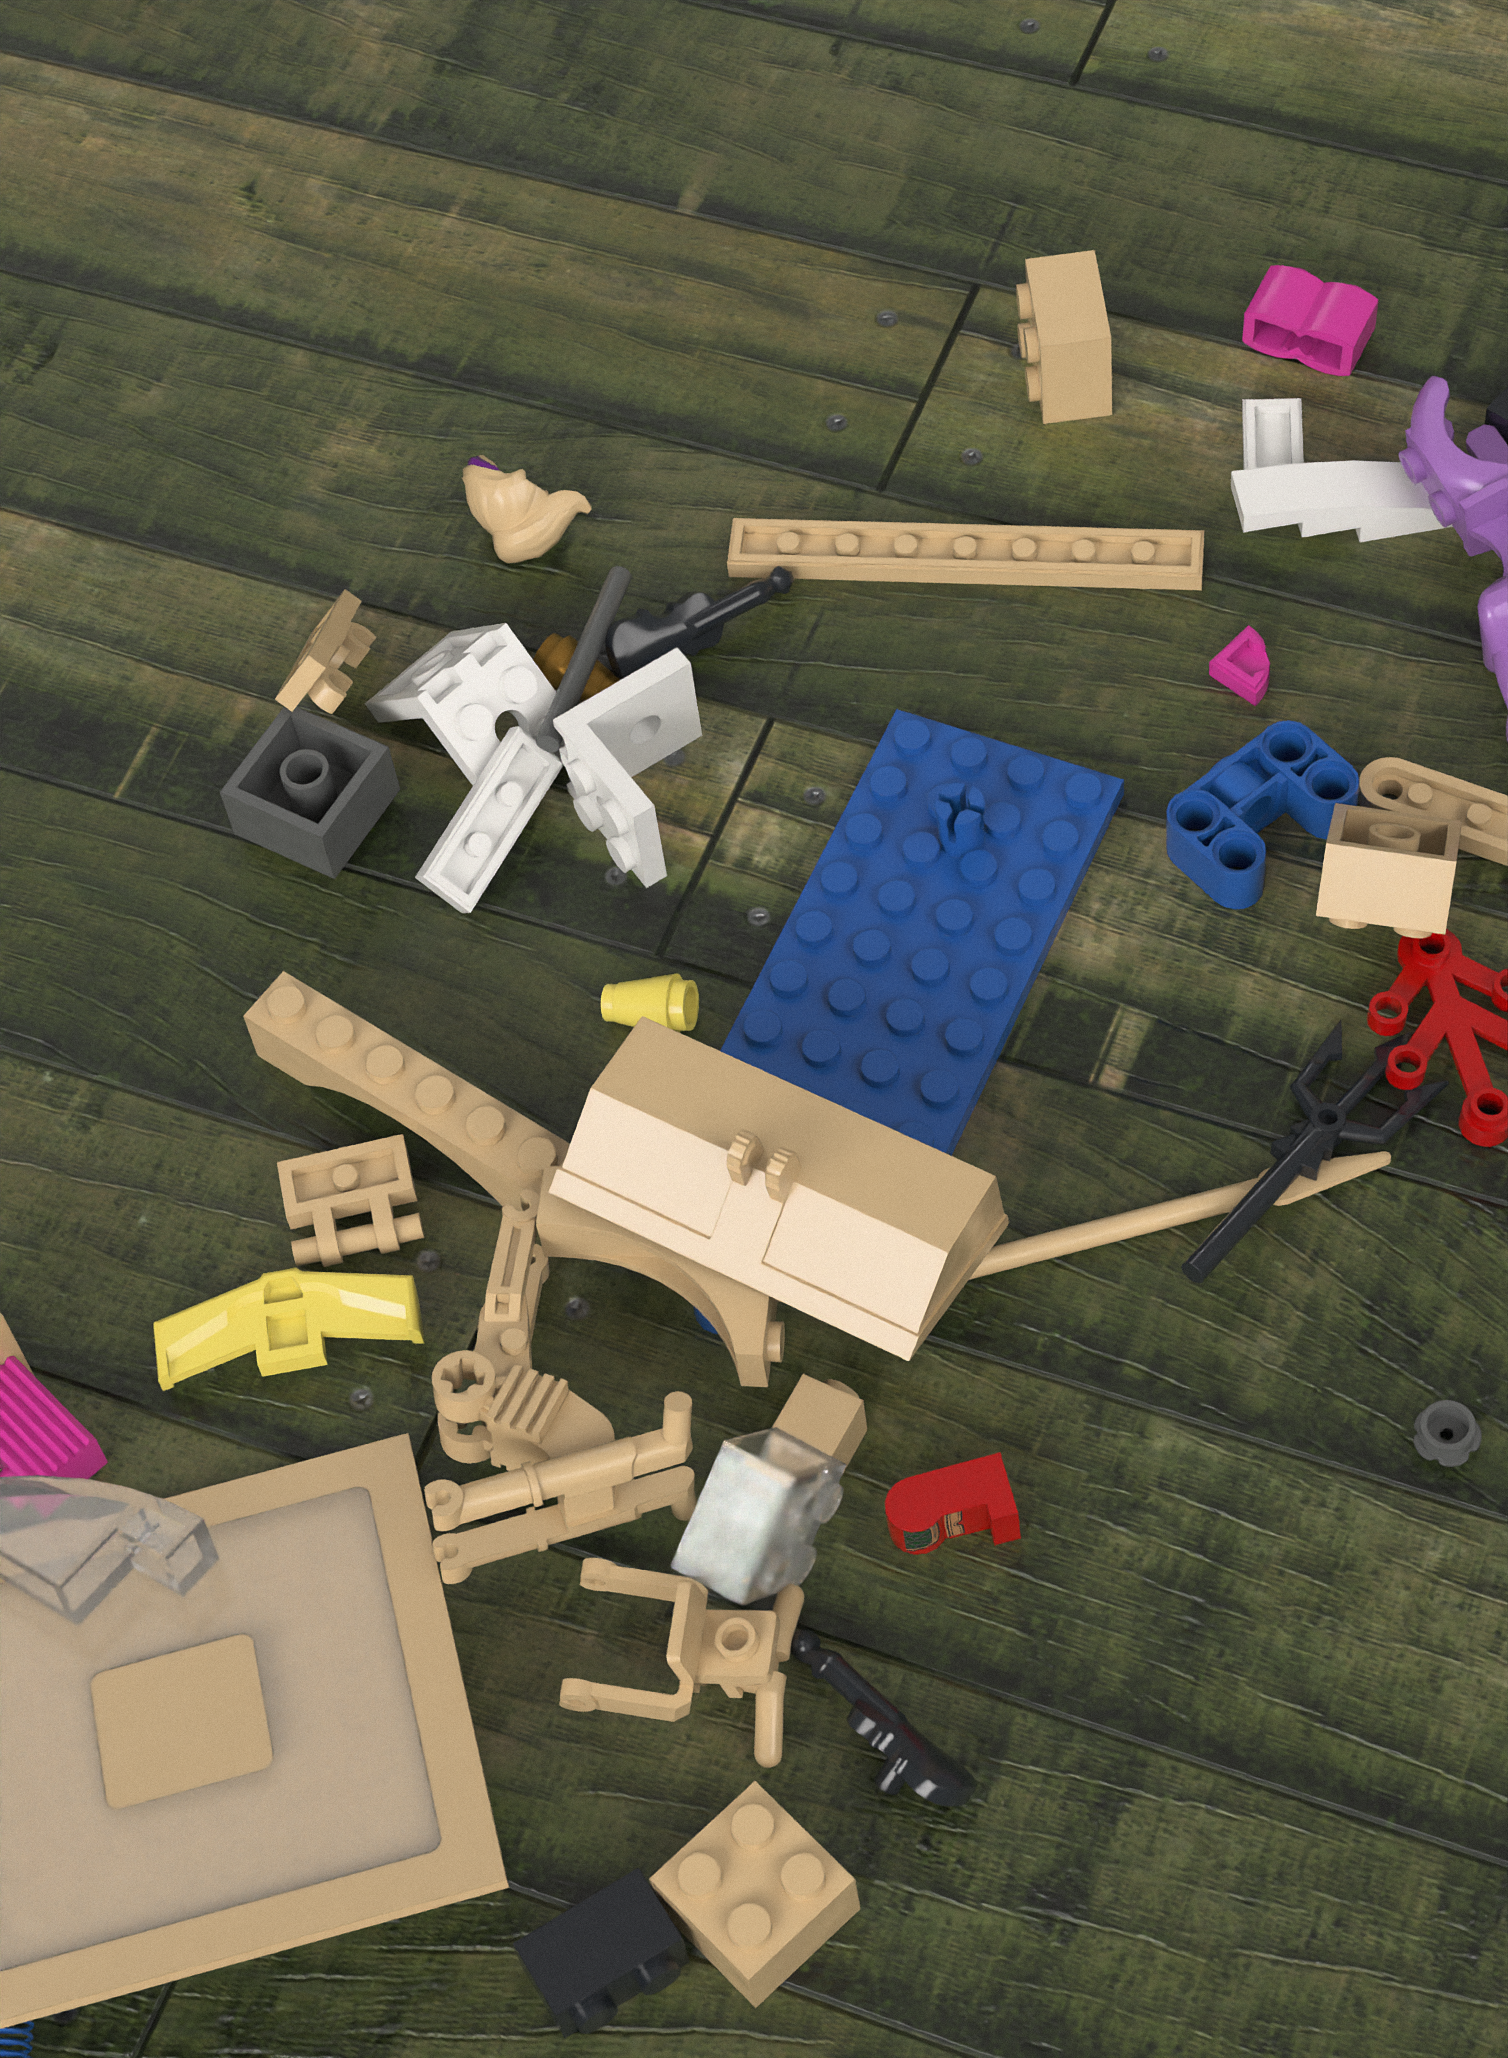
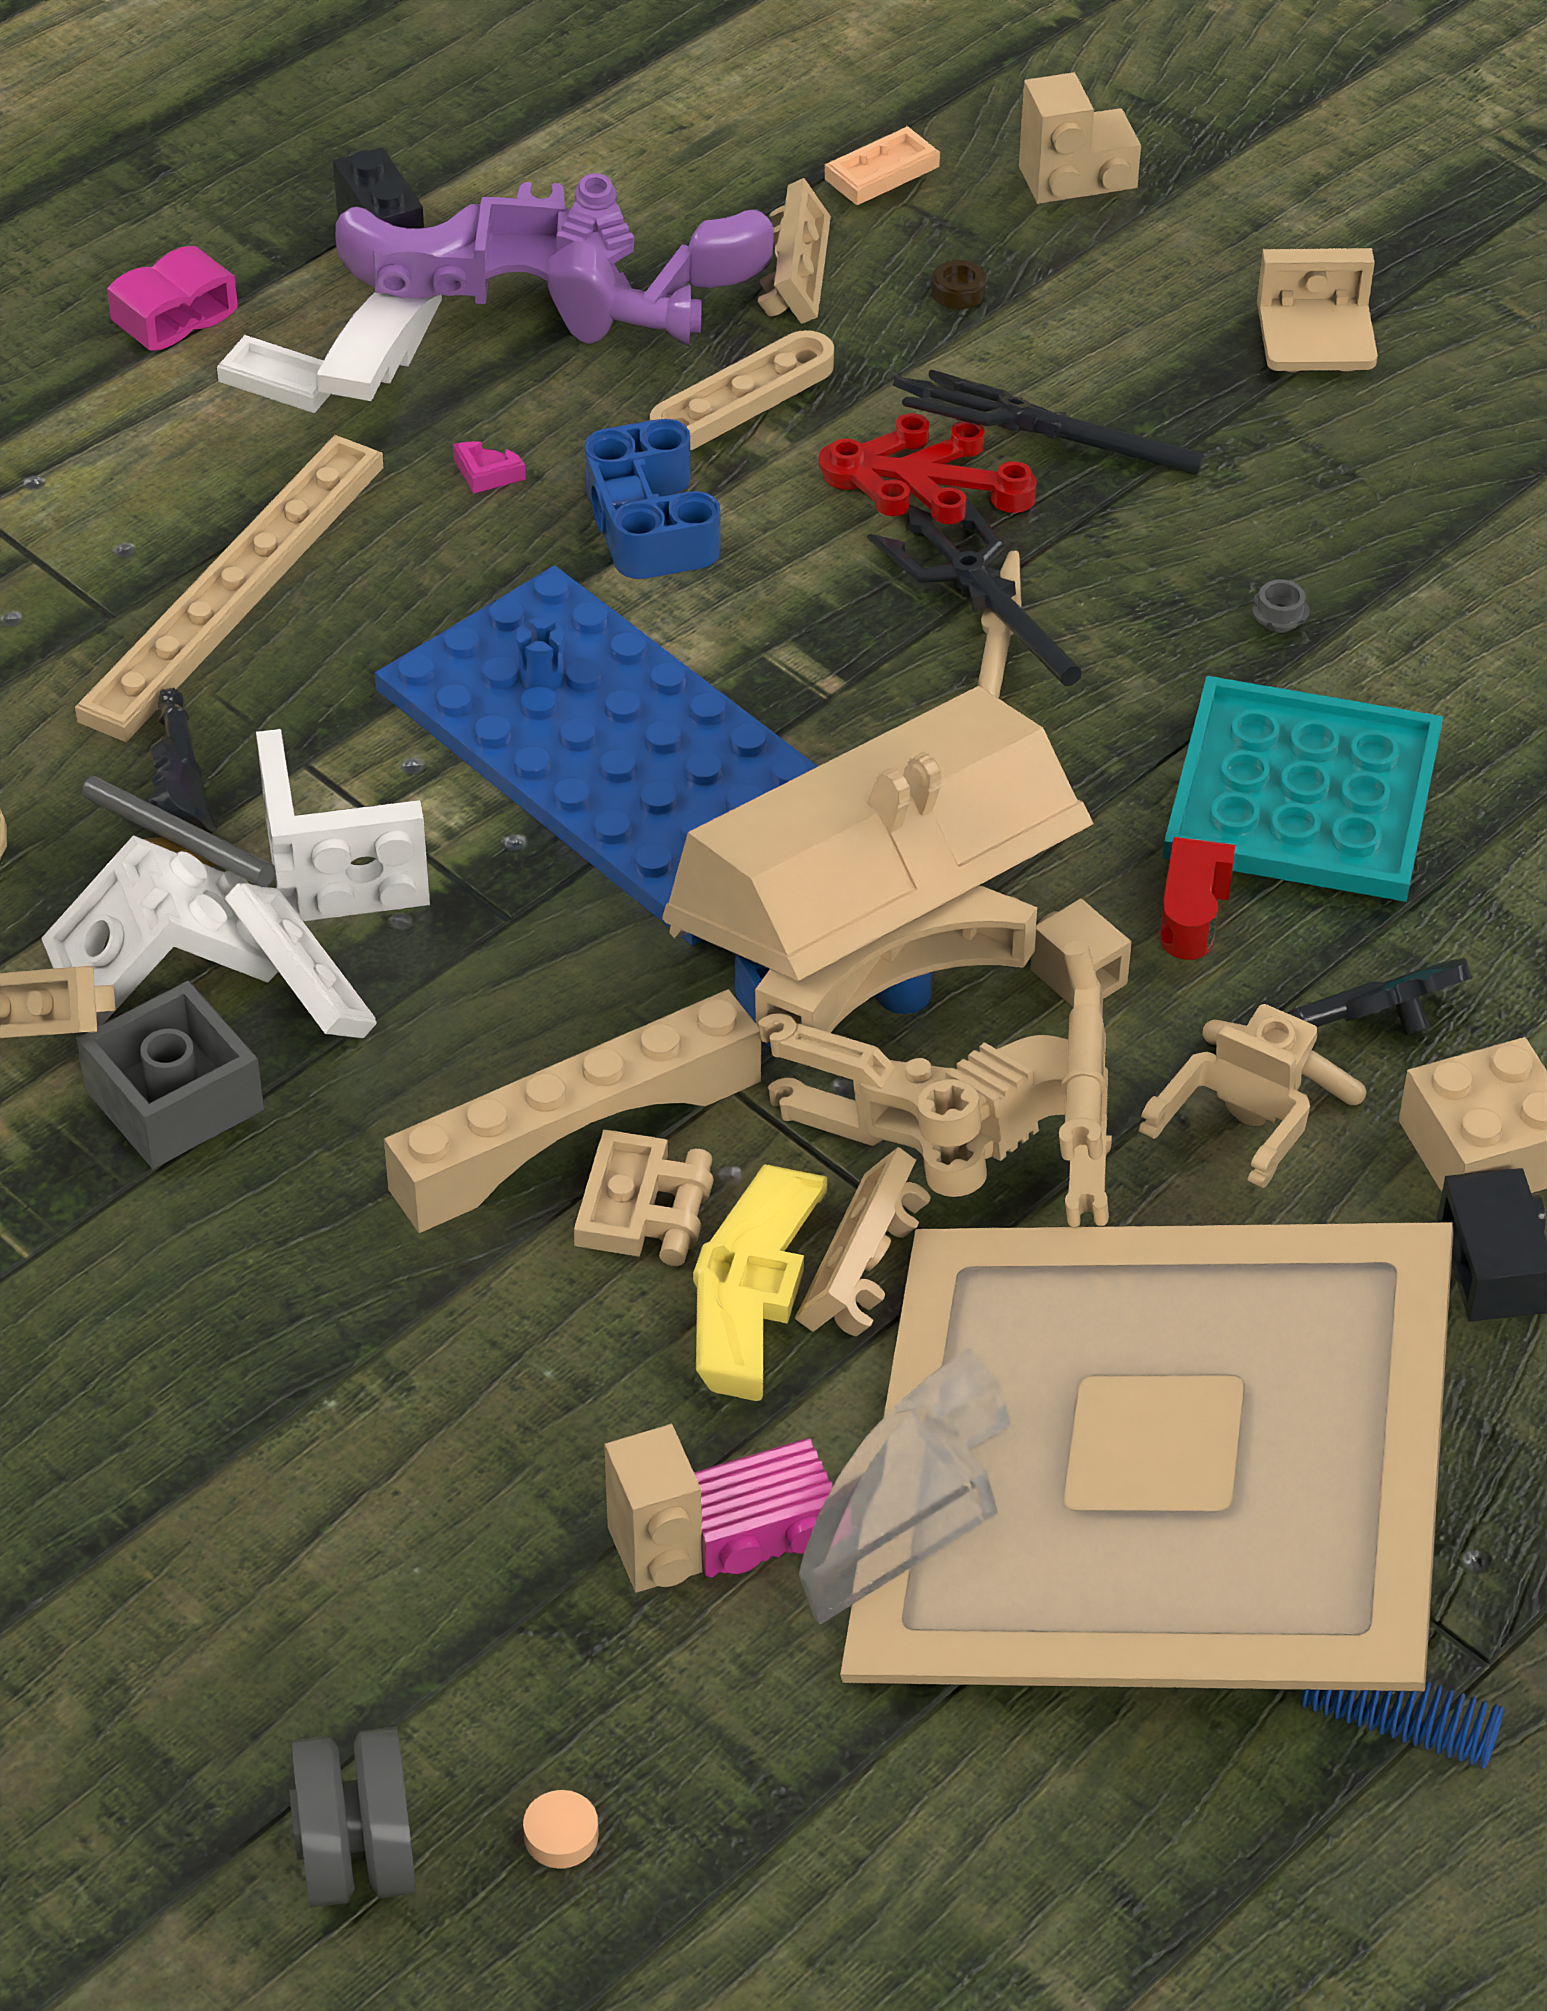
camera: 75 degrees left, 10 degrees down
light yellow cone [601,973,699,1033] -> none
clear brick [670,1427,846,1606] -> none
tan brick [1016,250,1112,424] -> none
tan brick [1316,803,1462,938] -> none
none -> tan plate [794,1147,931,1336]
none -> teal plate [1162,676,1444,902]

